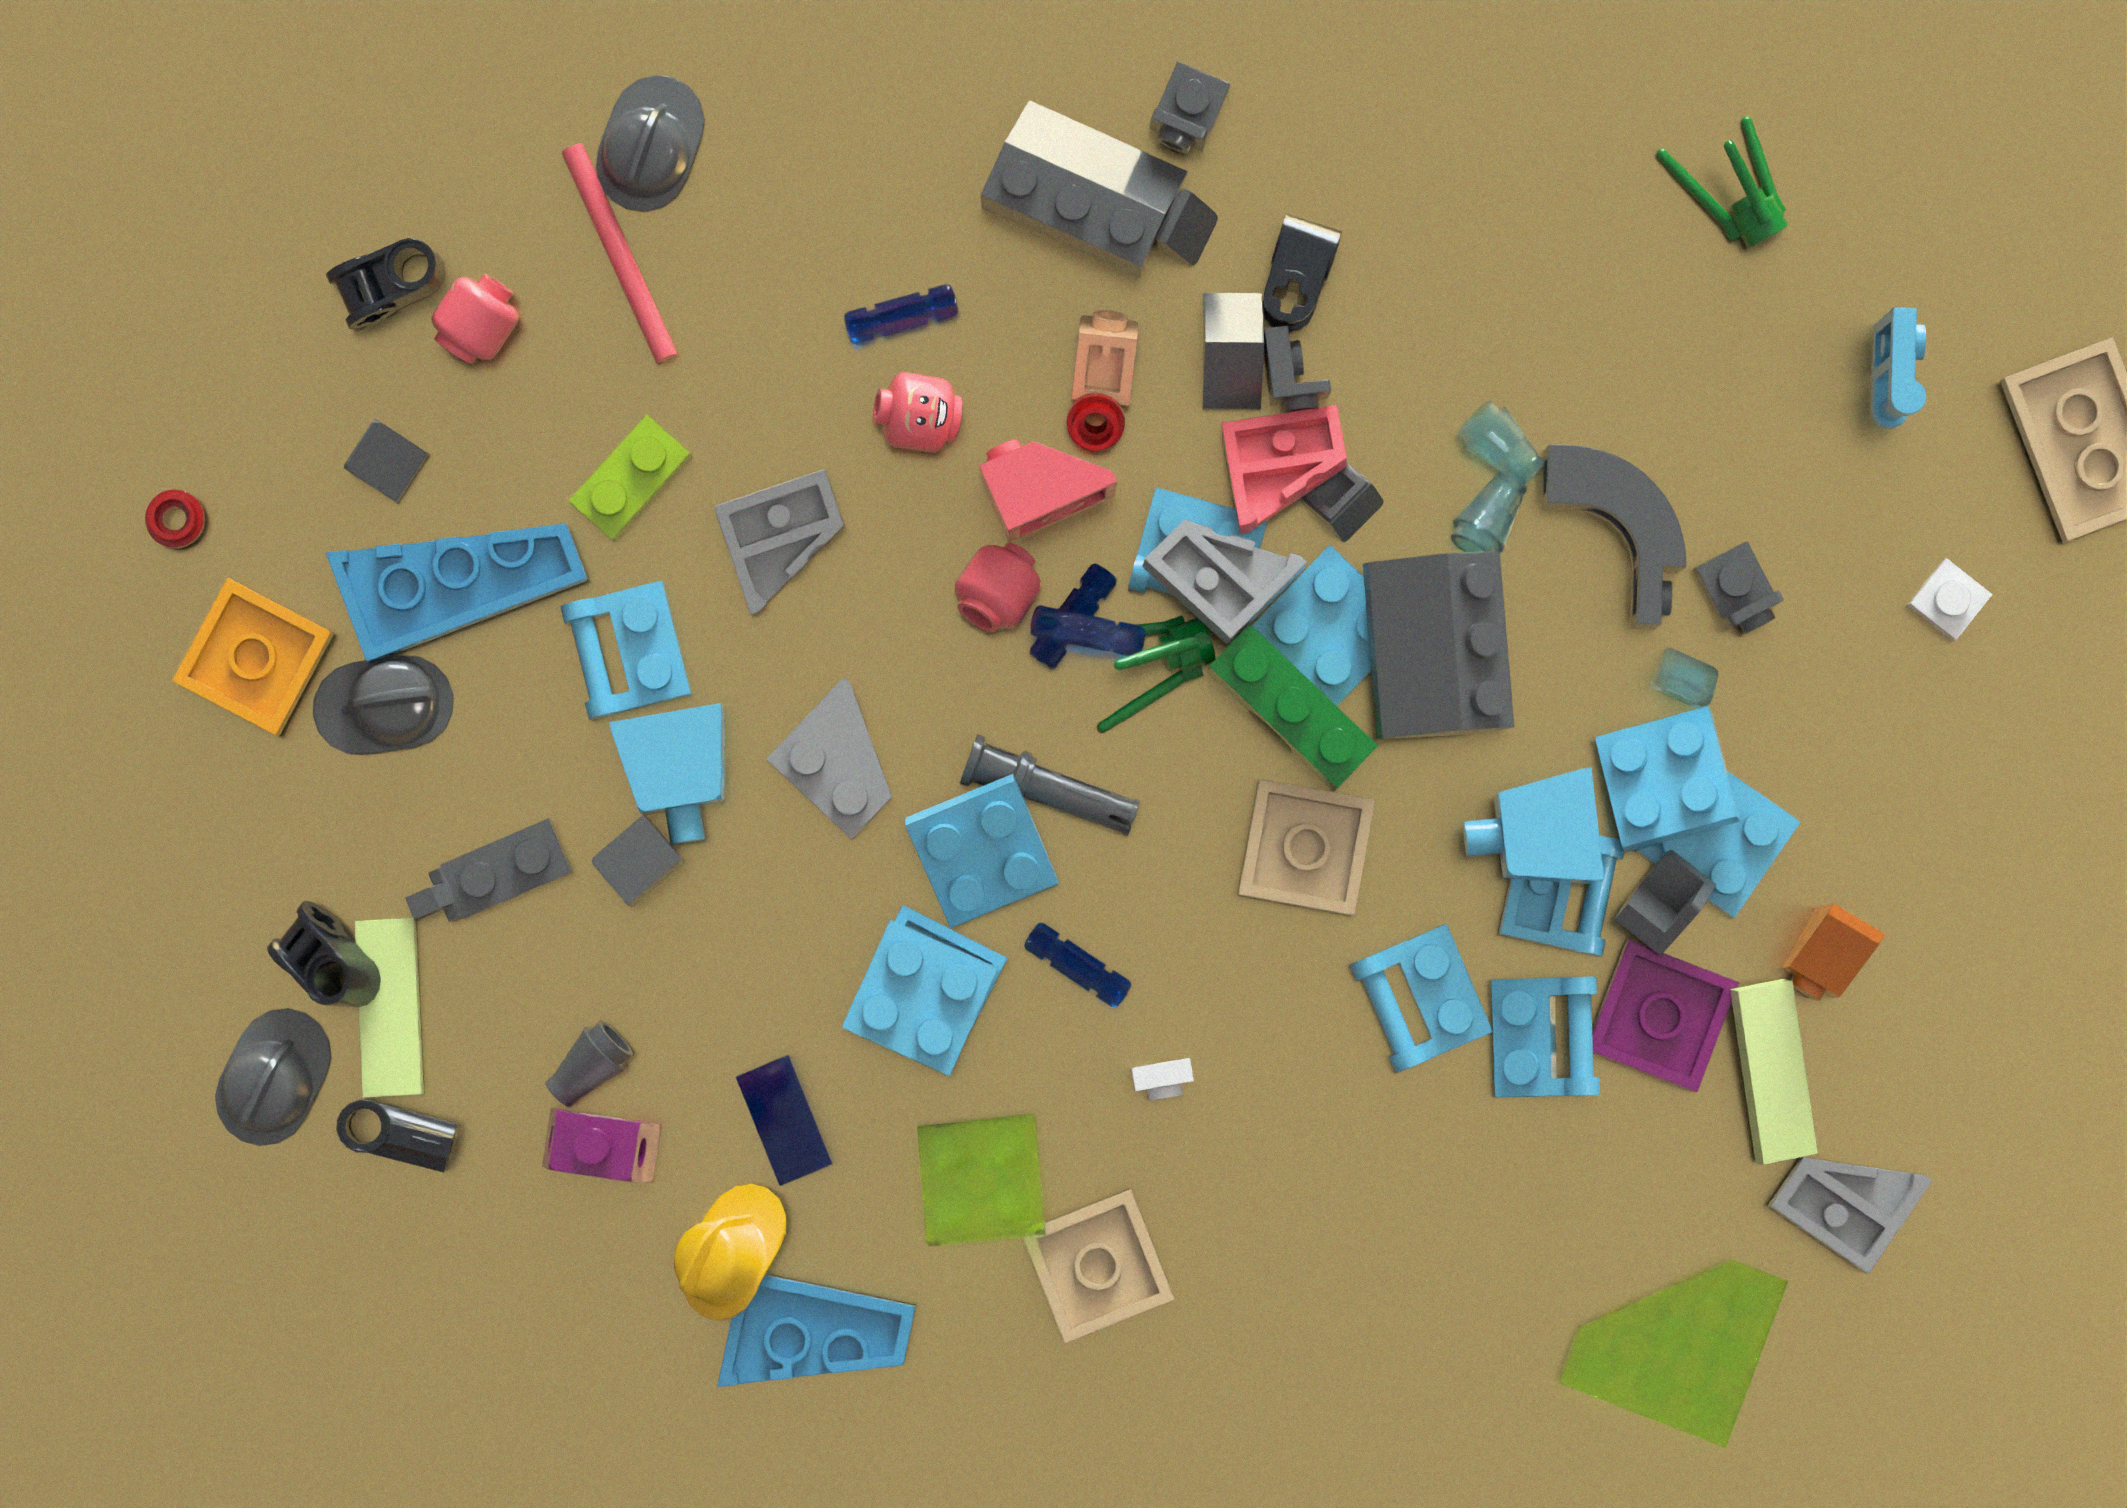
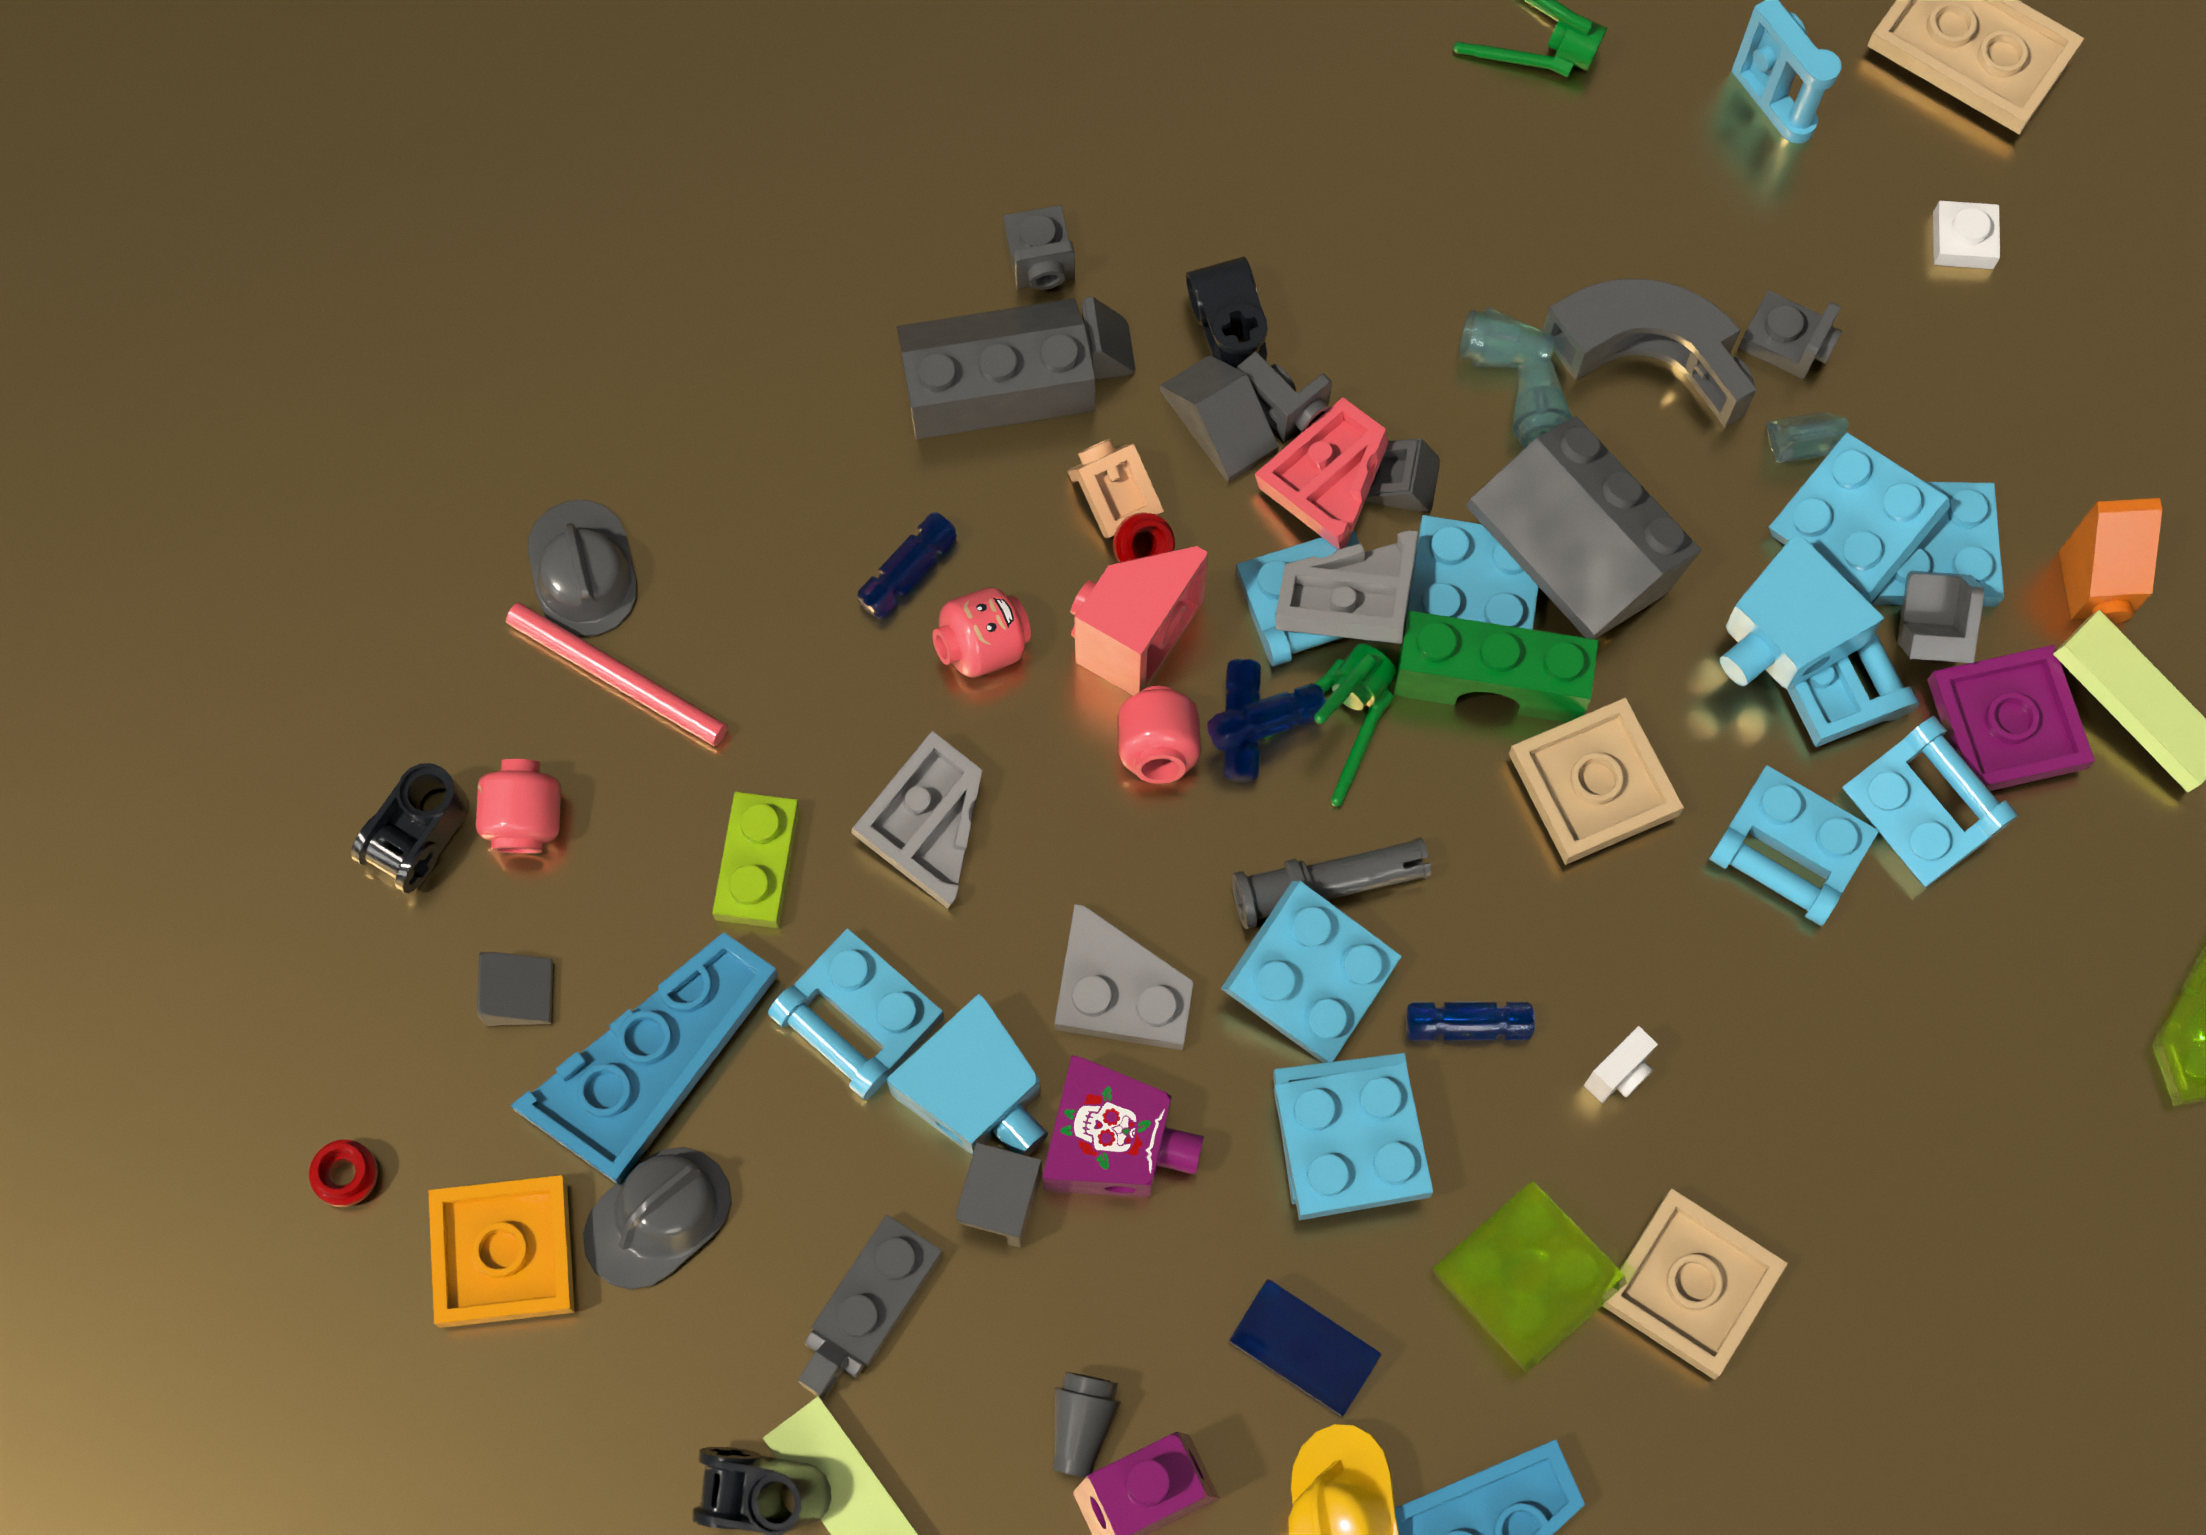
camera: 30 degrees left, 15 degrees down
none -> magenta torso [1042,1055,1204,1197]

